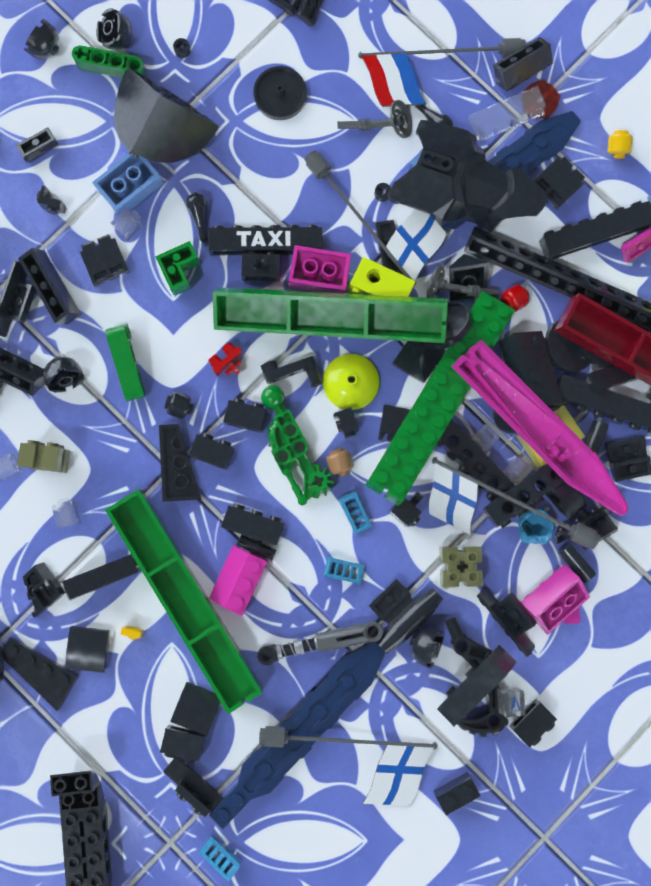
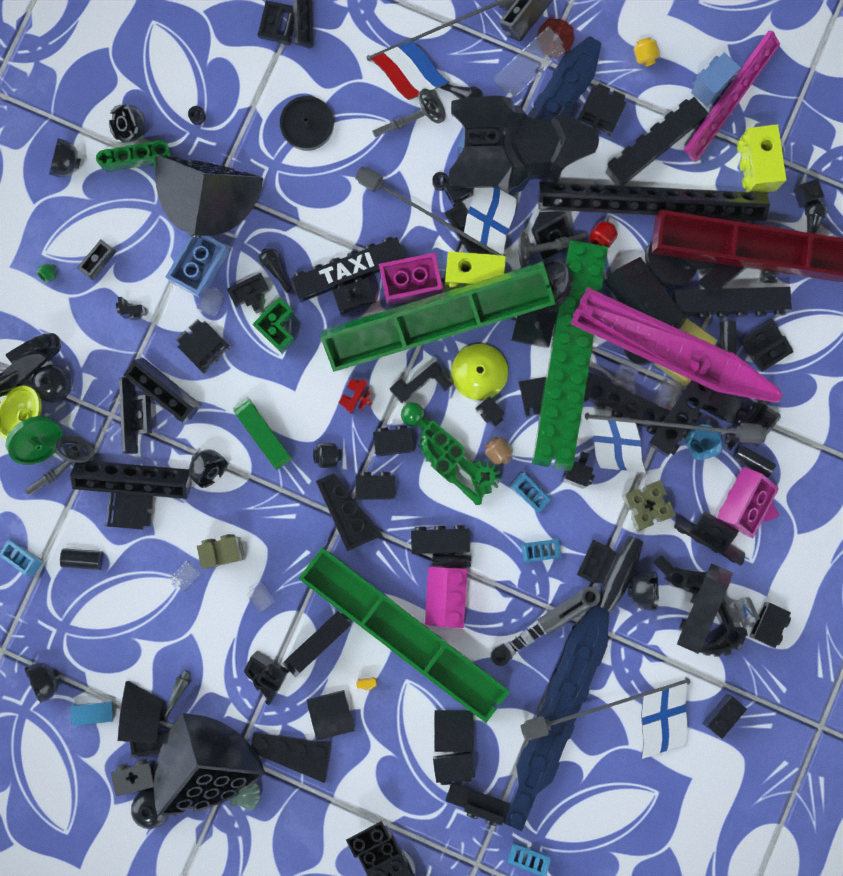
camera: 10 degrees left, 0 degrees up
none -> black hinge [227,273,270,314]
none -> black brick [444,183,474,206]

